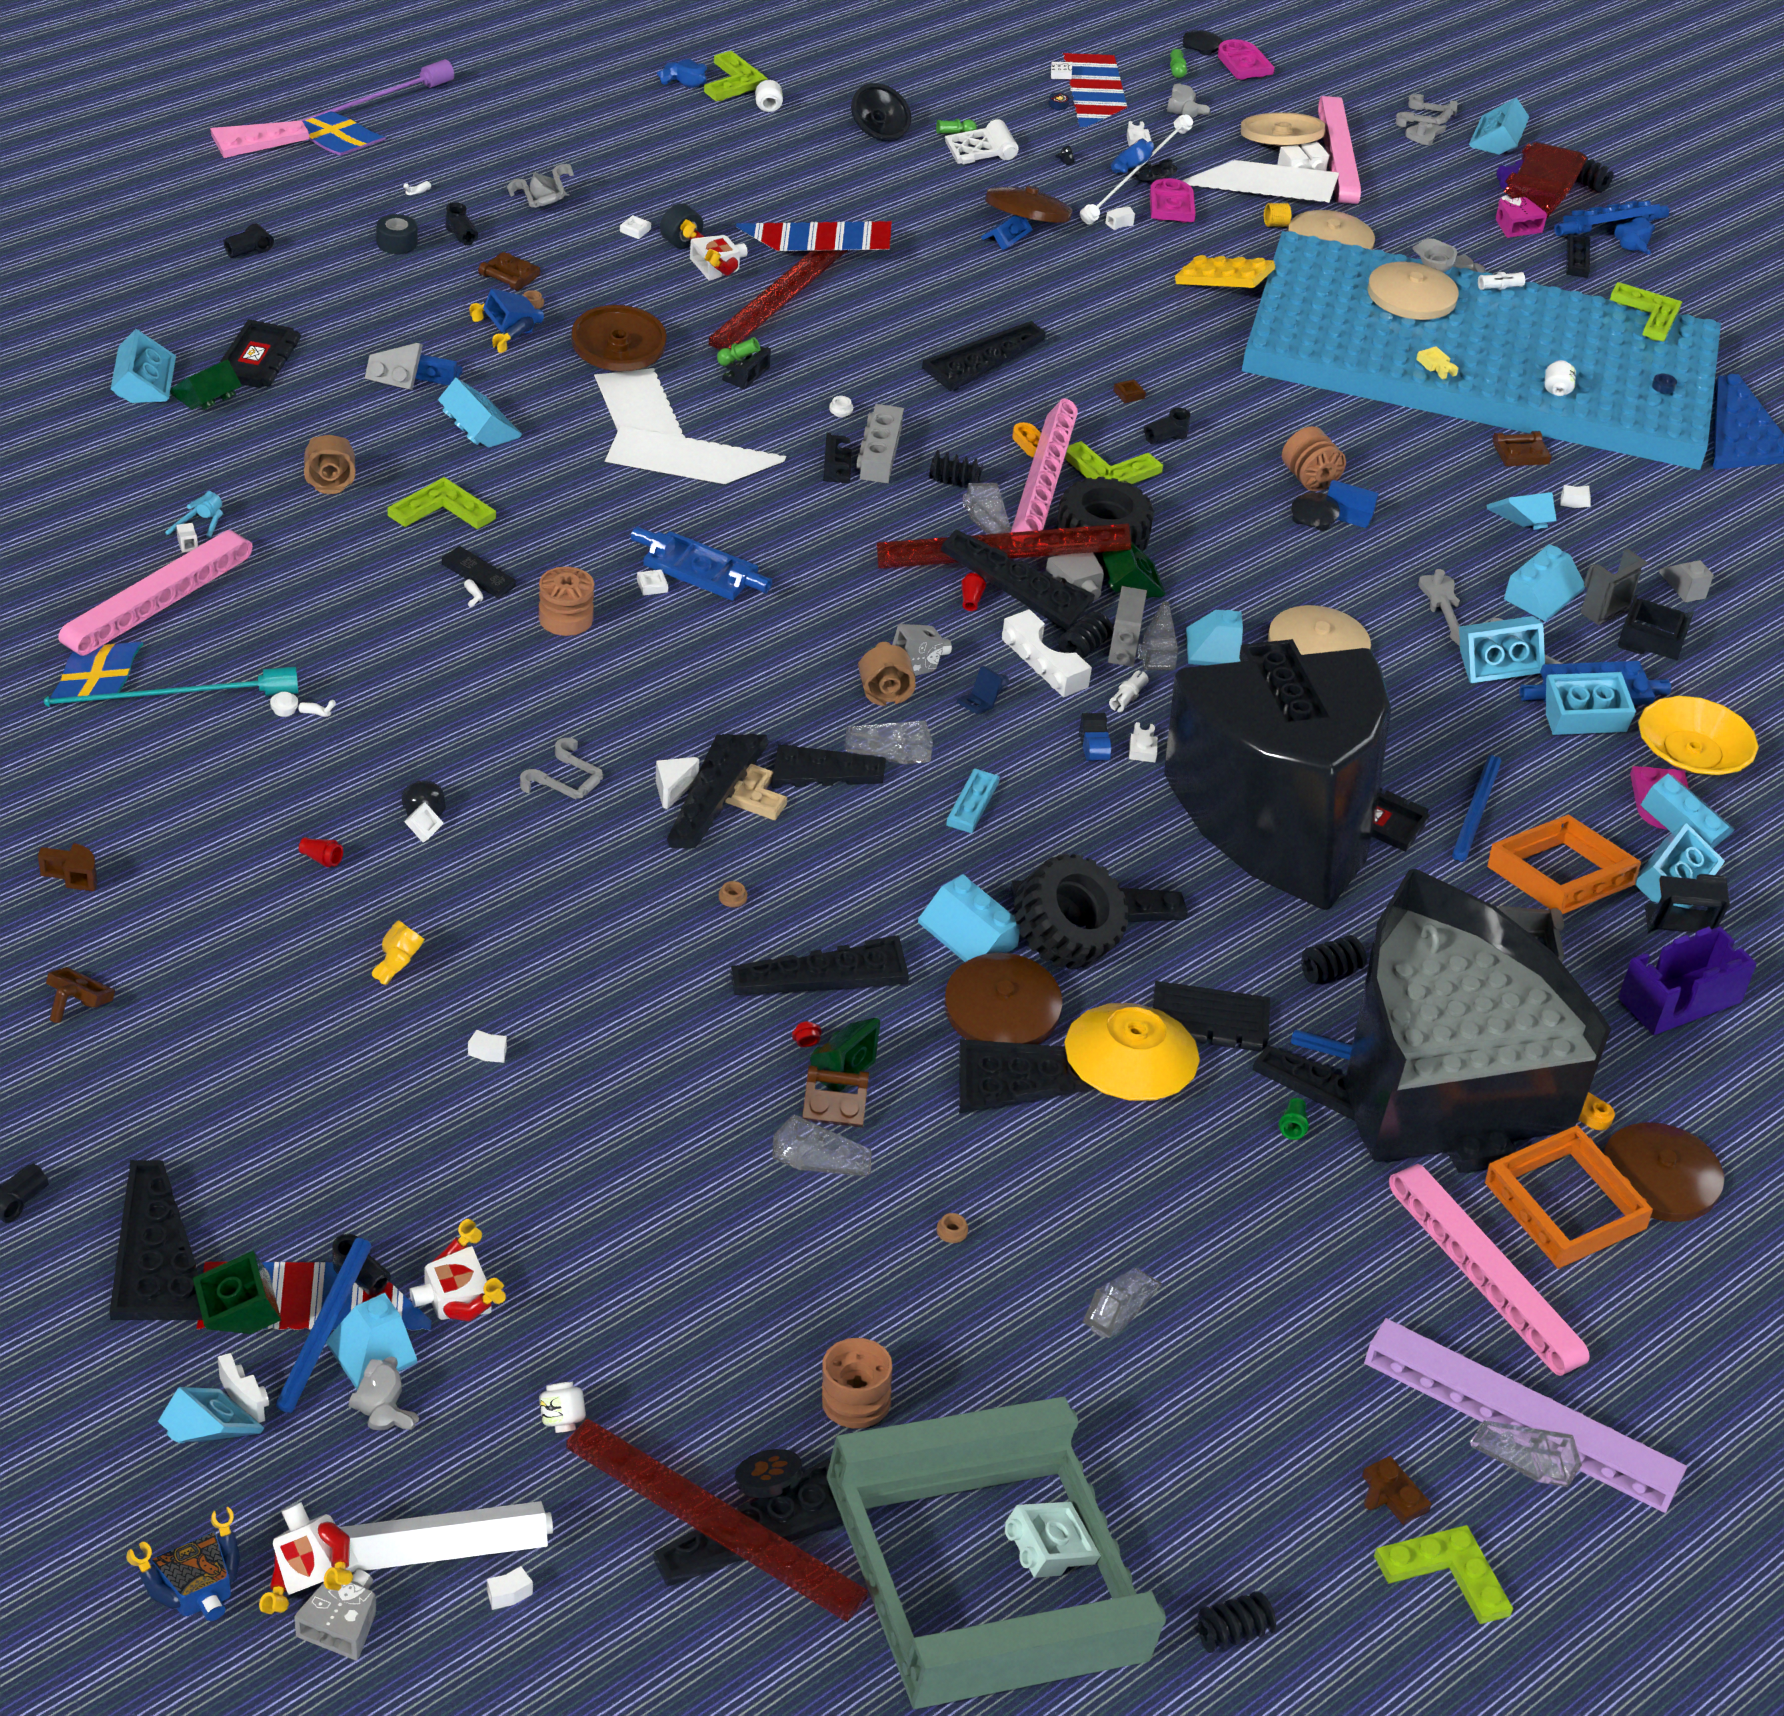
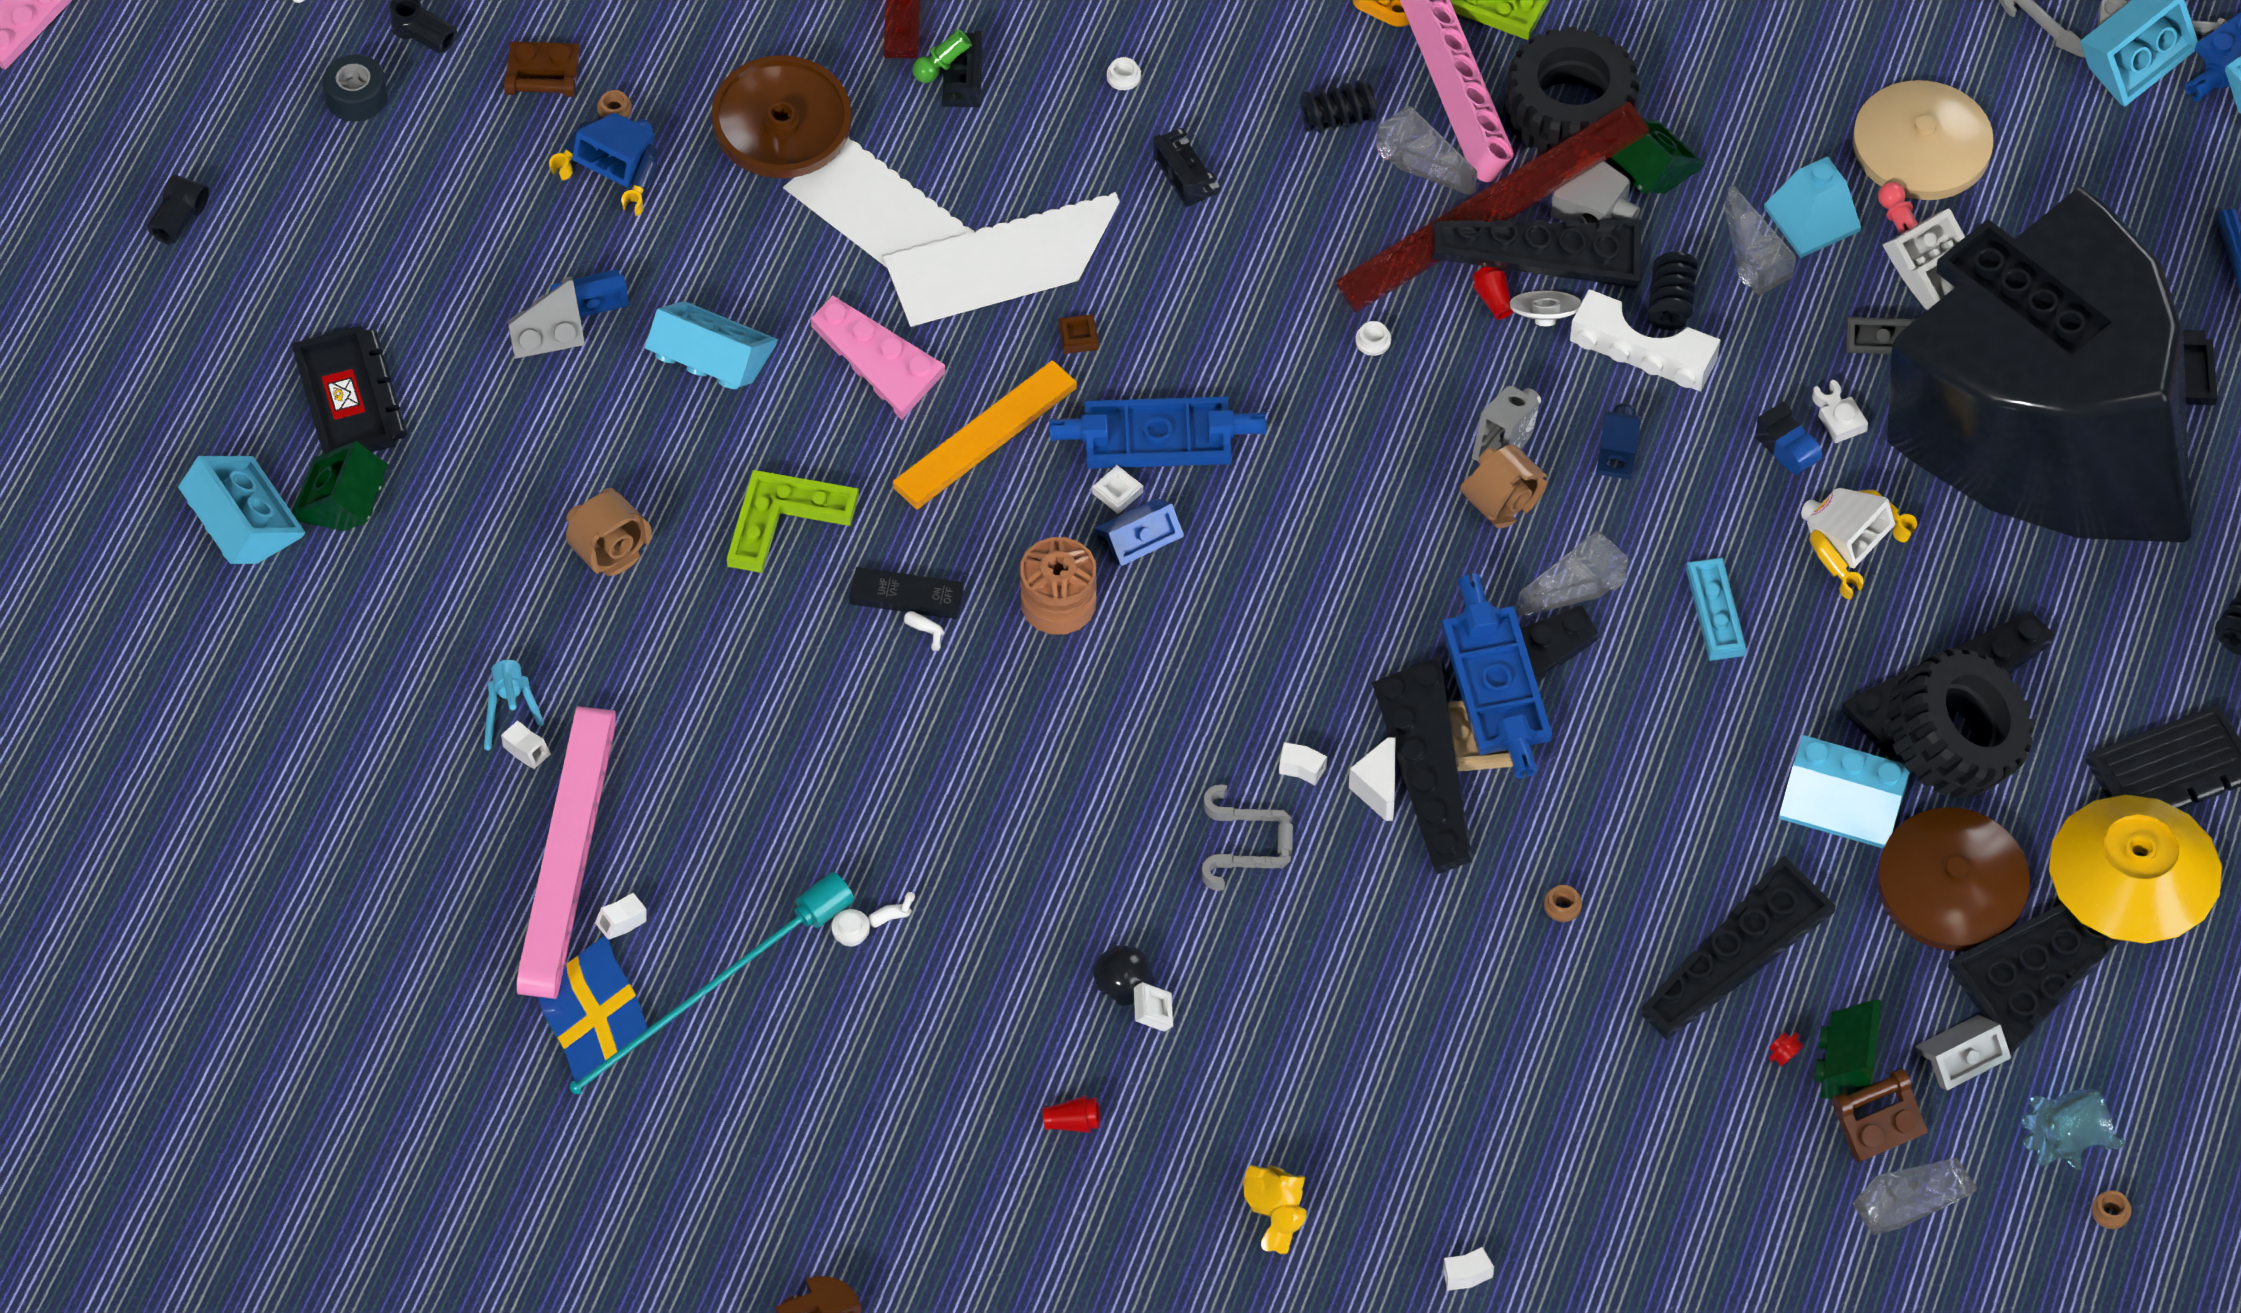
camera: 25 degrees left, 15 degrees up
light grey brick [856,404,904,484] -> none
light grey slope [1108,586,1147,667] -> none
white pin [1109,670,1149,712] -> none
none -> white piece [595,893,646,940]
none -> bright pink wing [811,295,945,420]
none -> light orange tile [893,360,1077,510]
none -> reddish brown tile [1058,314,1099,354]
none -> panel [1095,498,1184,566]
none -> white piece [1279,742,1327,785]
none -> white plate [1355,321,1391,356]
none -> blue plate [1441,574,1552,778]
none -> white dish [1510,291,1581,326]
none -> torso [1801,488,1917,599]
none -> light grey panel [1915,1015,2011,1090]
none -> clear light blue piece [2022,1089,2125,1170]

